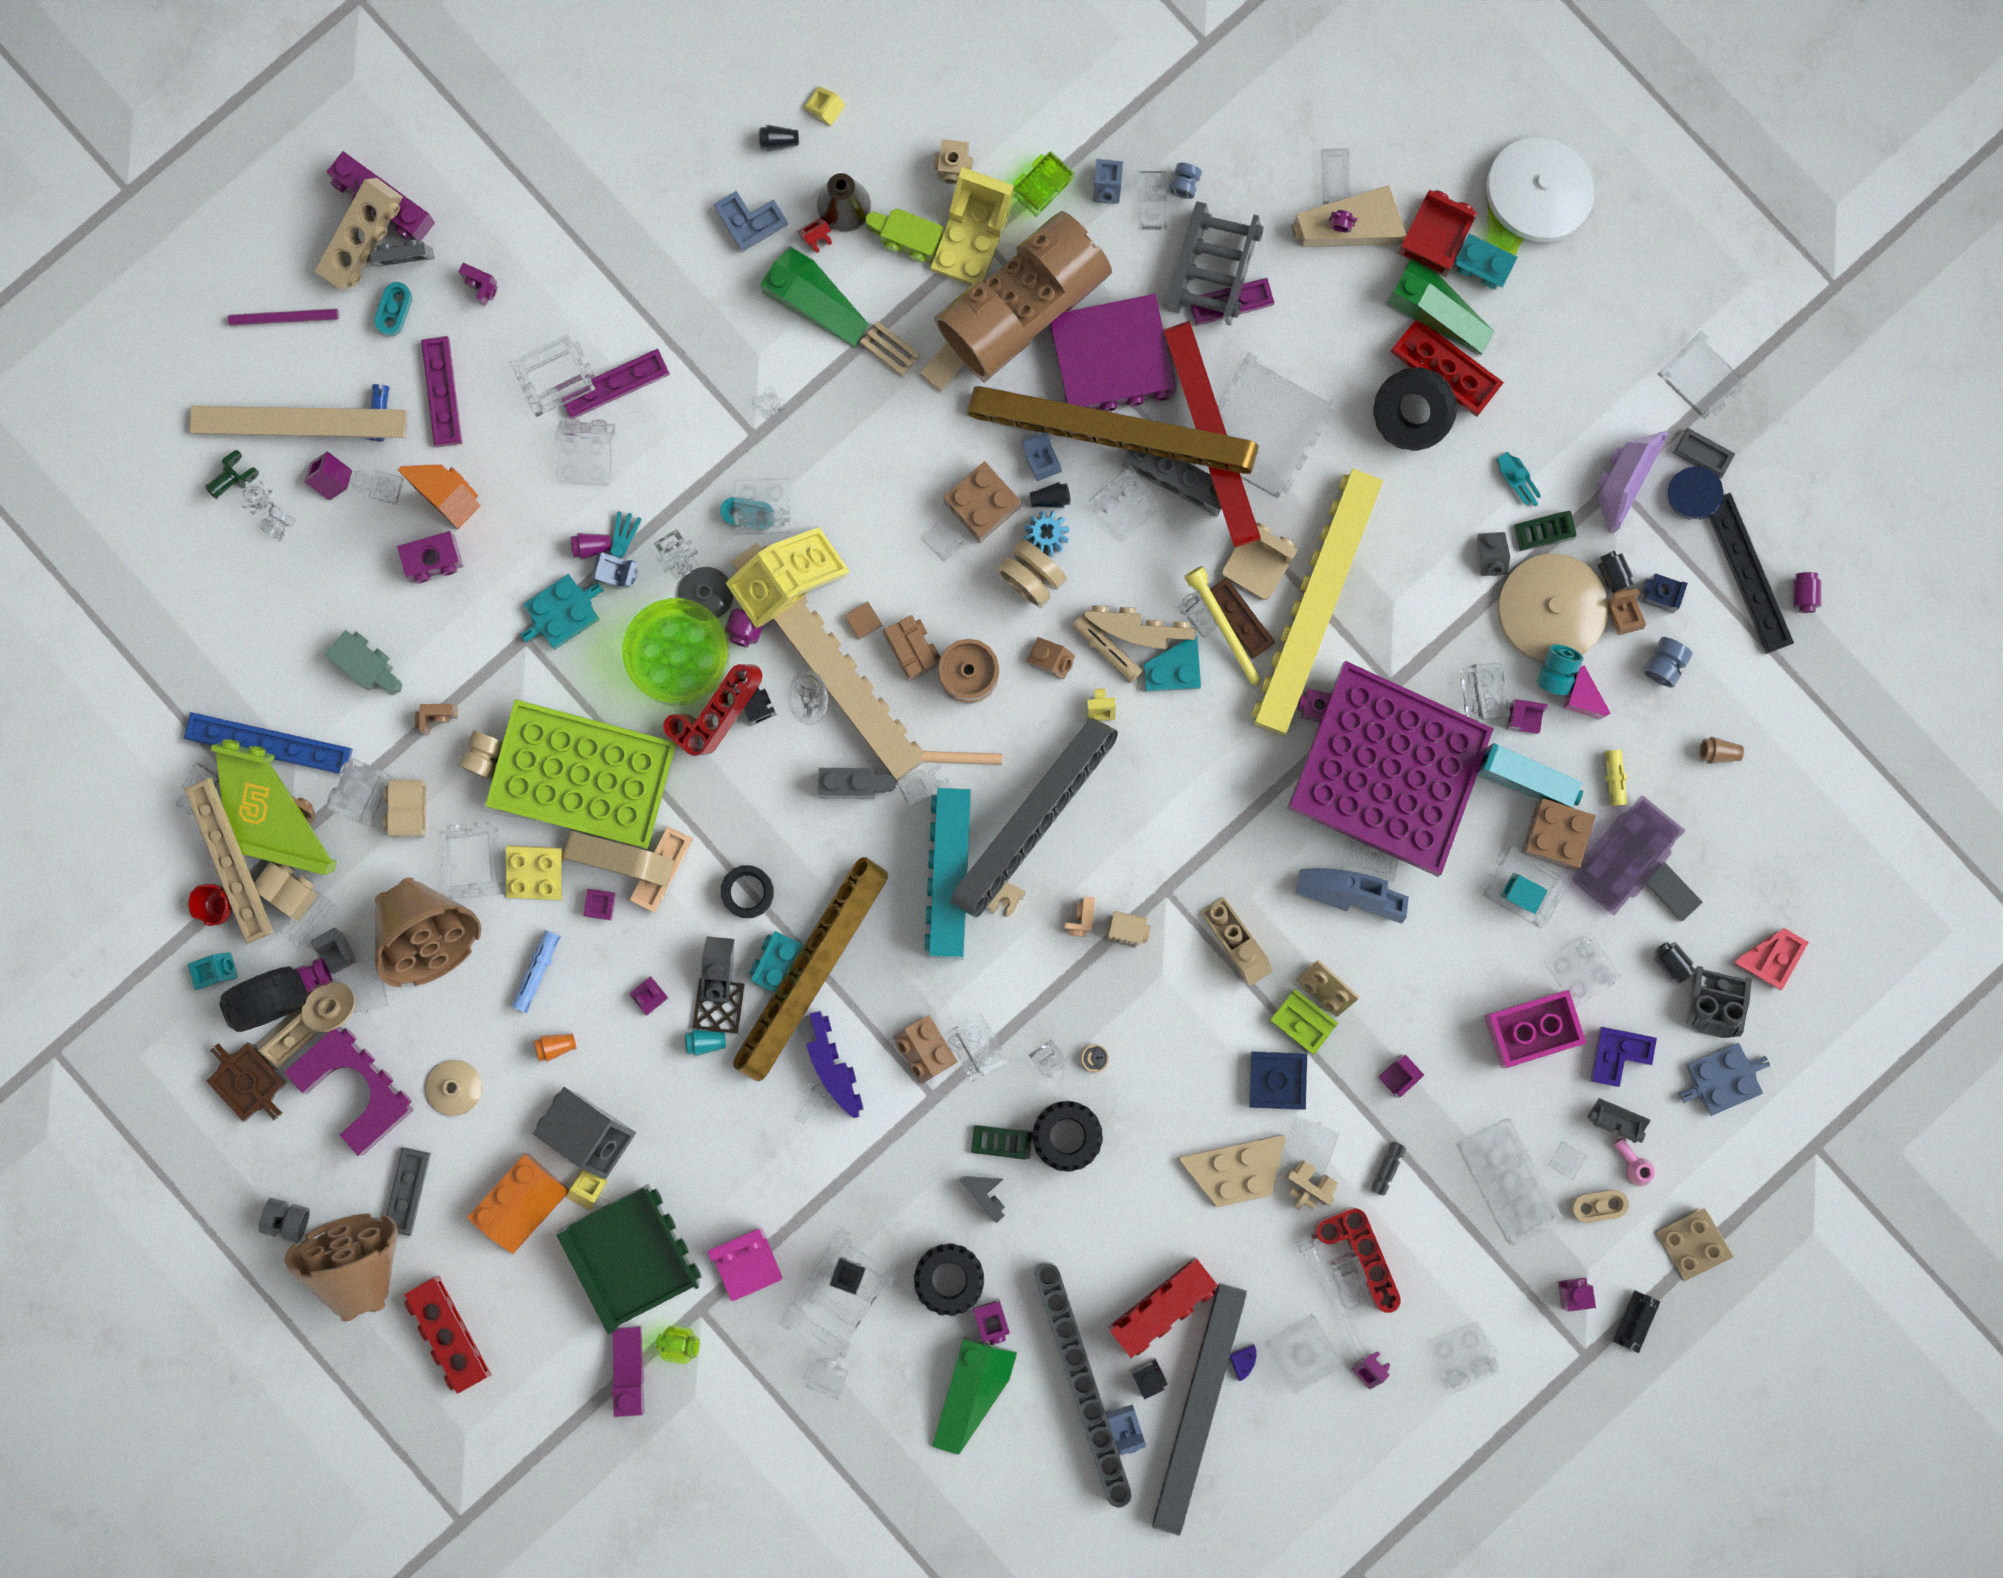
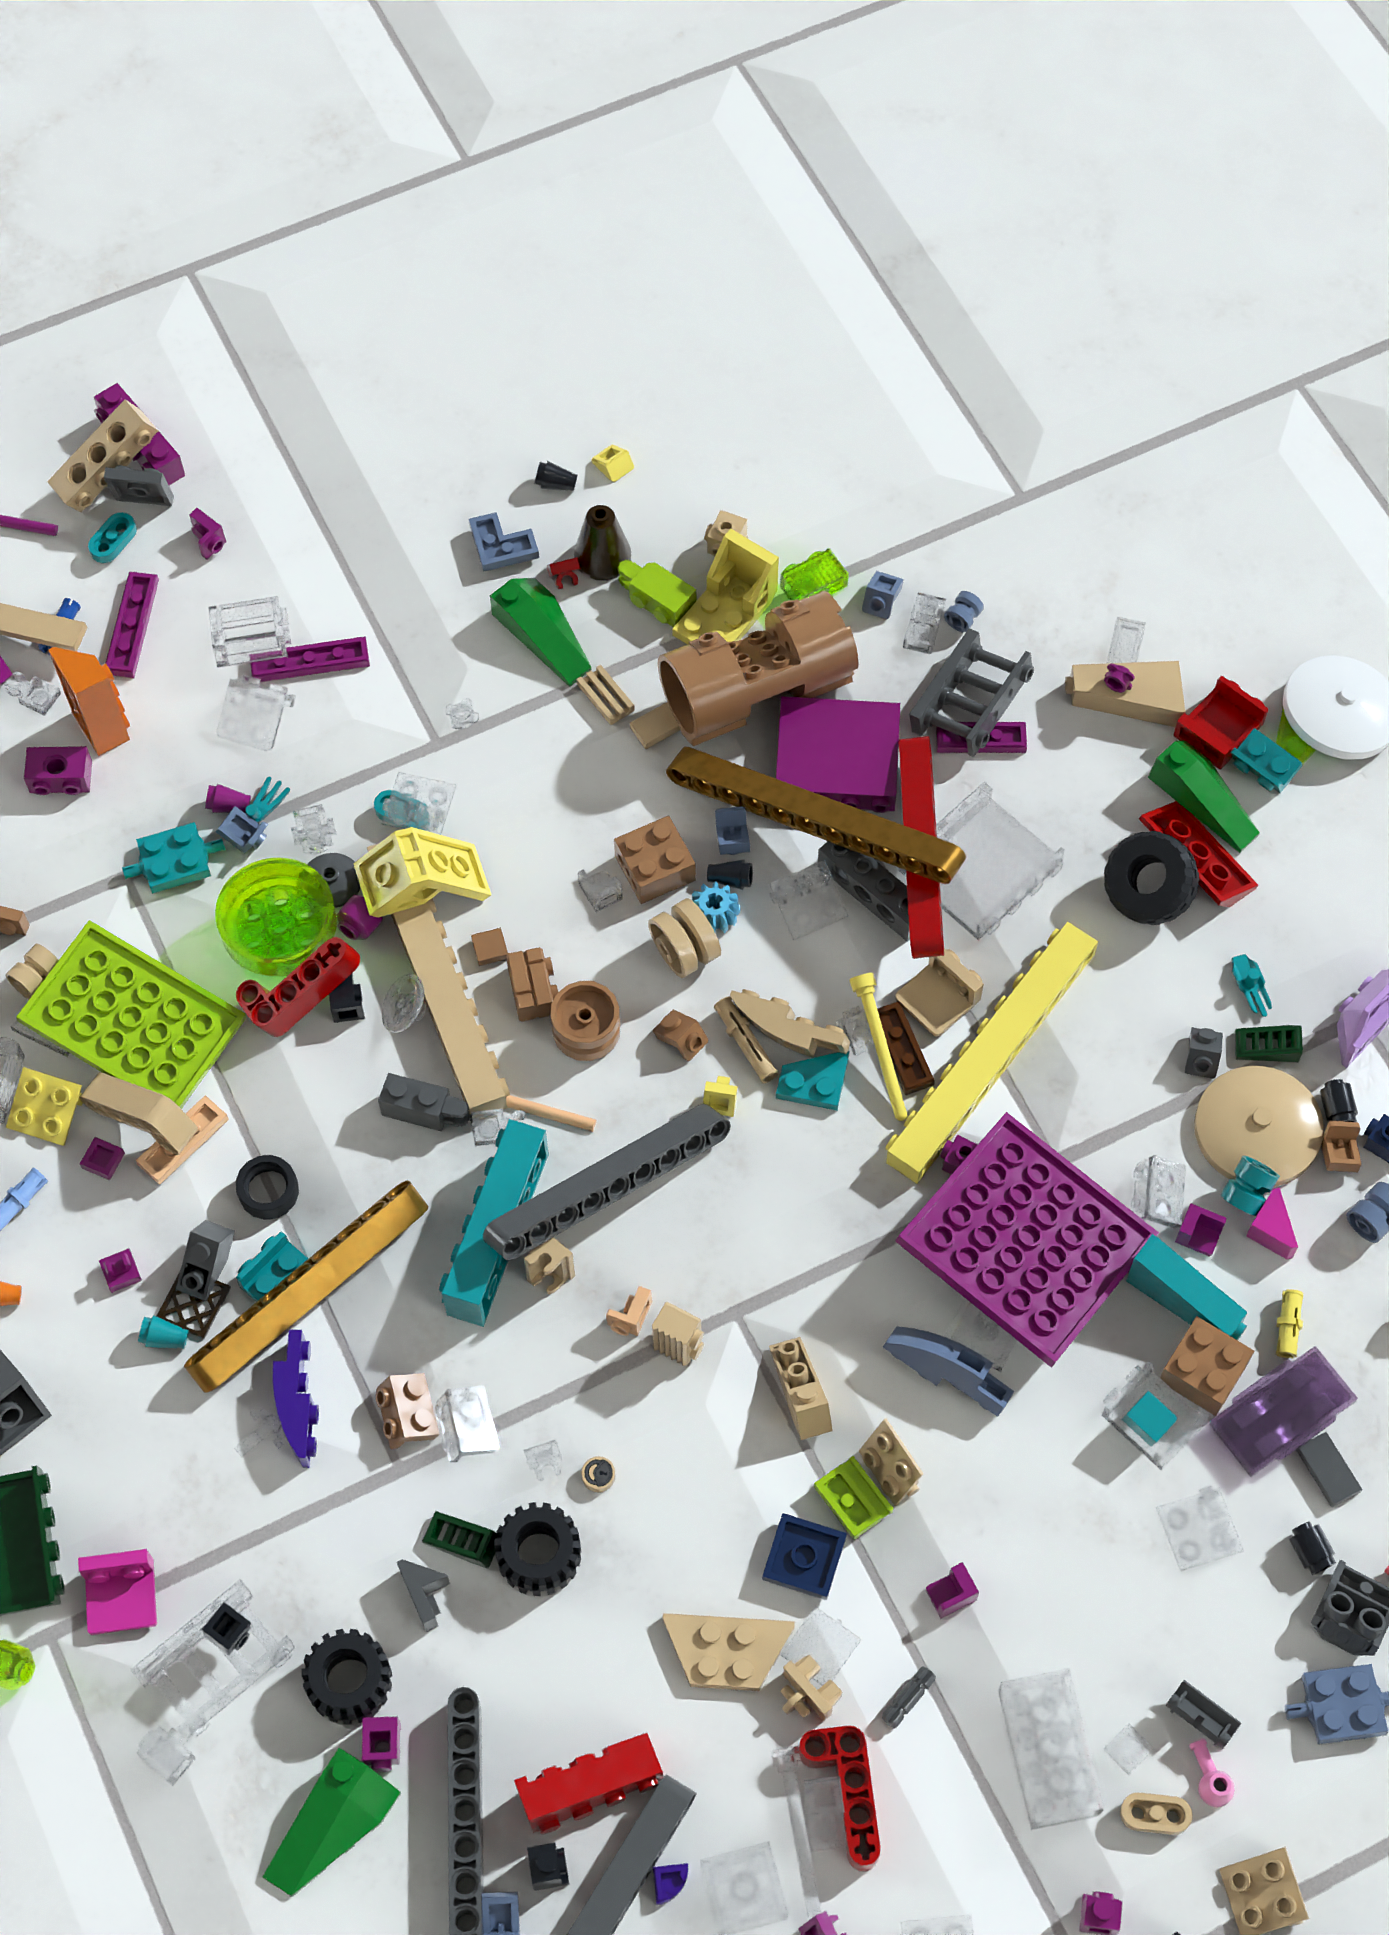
camera: 20 degrees right, 20 degrees down
dark pink brick [1484,990,1587,1068] -> none
dark purple plate [1590,1027,1657,1087] -> none

